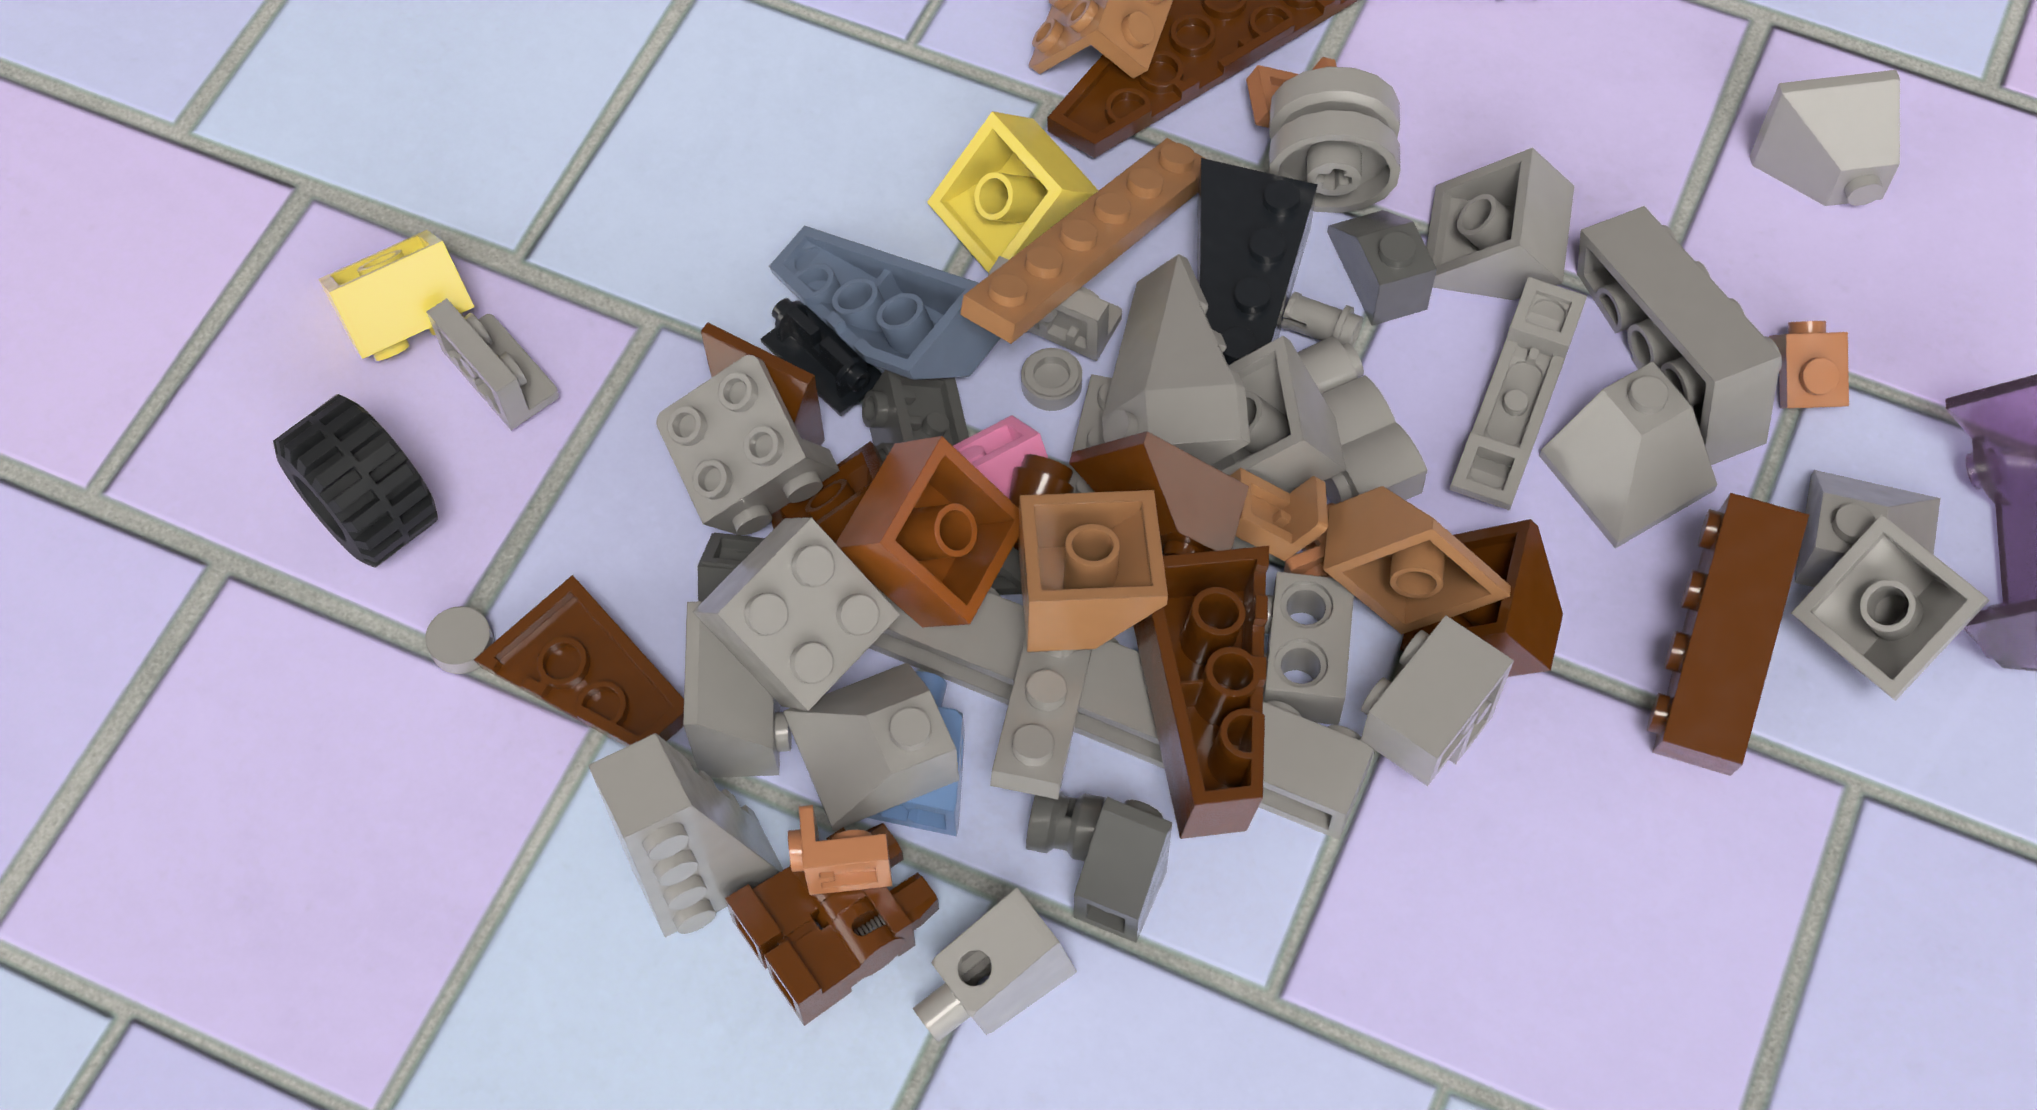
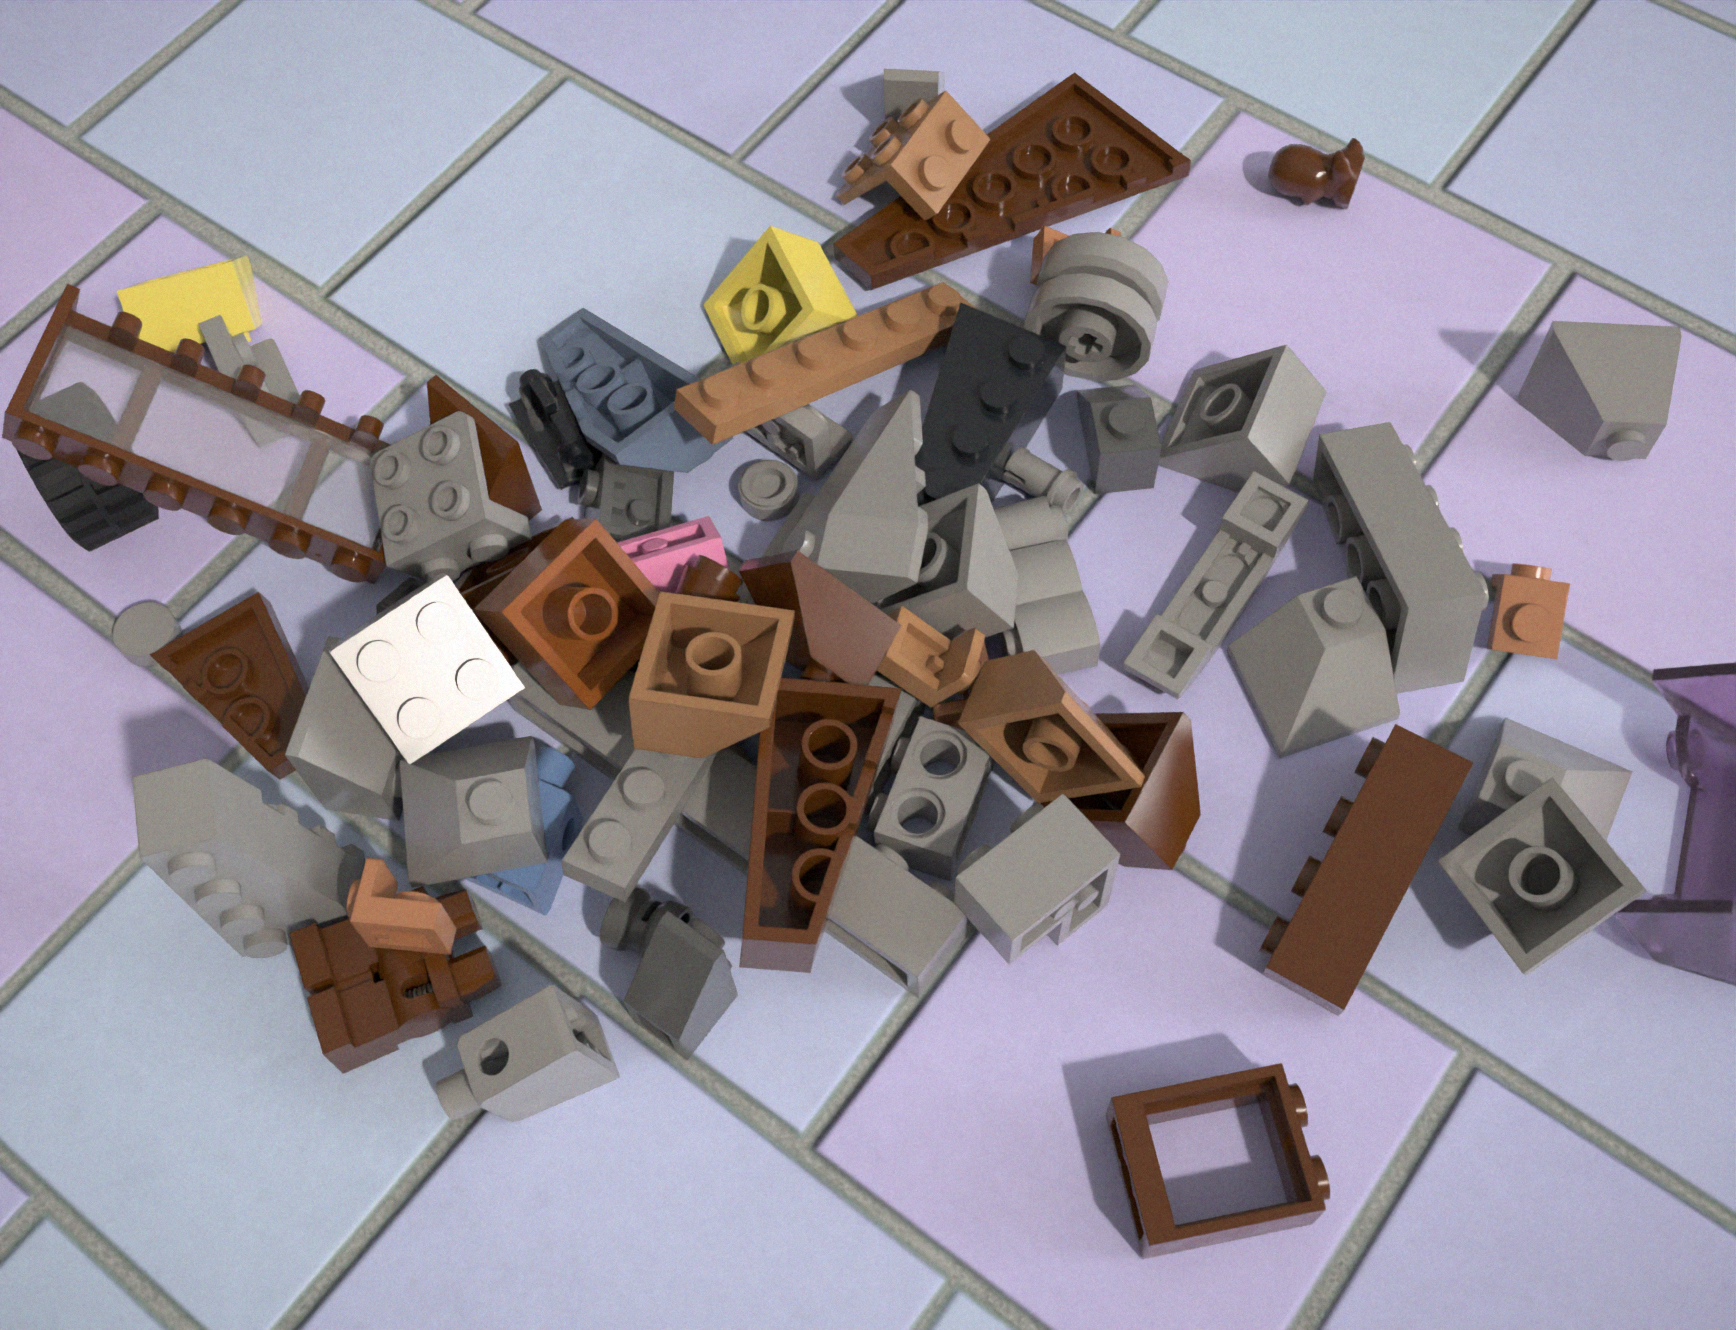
camera: 15 degrees right, 0 degrees up
none -> window [2,284,391,584]
none -> reddish brown window [1106,1063,1330,1259]

